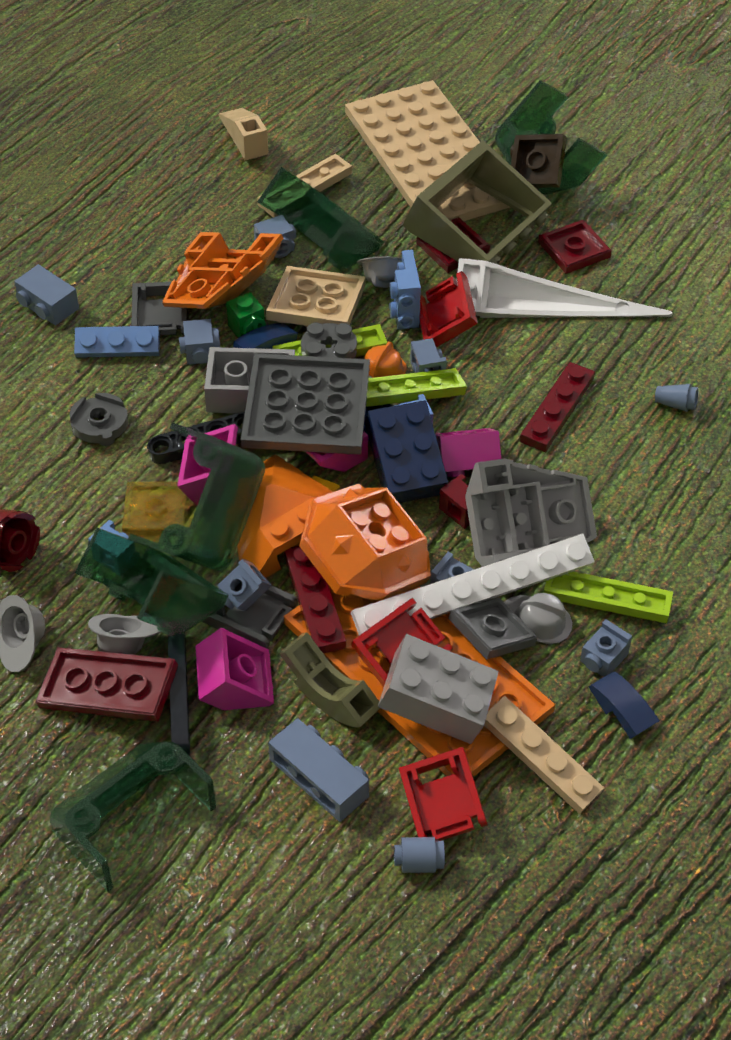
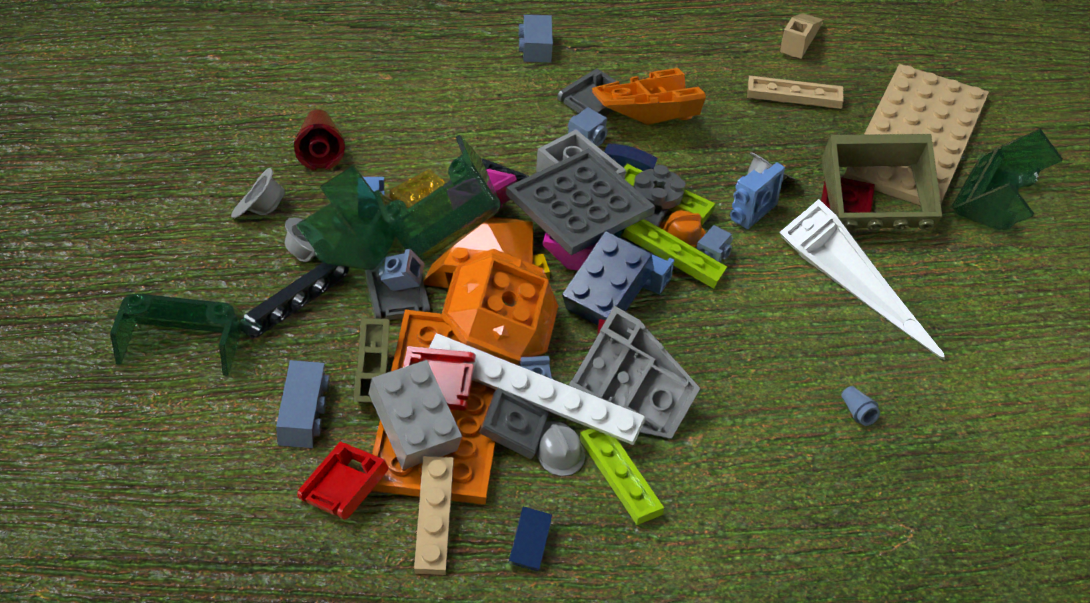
camera: 45 degrees right, 5 degrees down
dark red tile [35,647,178,722] -> none
dark grey plate [70,393,129,446] -> none
medium blue plate [74,326,160,357] -> none
dark pink slope [195,628,274,710] -> none
green brick [226,292,266,338] -> none
sand blue brick [254,215,296,258] -> none
clear green windscreen [257,167,385,270] -> none
tan plate [266,266,366,327] -> none
dark red plate [284,546,346,653] -> none
sand blue brick [394,837,445,873] -> none
red container [420,271,478,347] -> none
dark pink slope [435,428,501,477] -> none
dark brown plate [510,134,567,191] -> none
dark red plate [520,362,595,453] -> none
dark red tile [538,219,612,274] -> none
sand blue brick [580,619,632,677] -> none

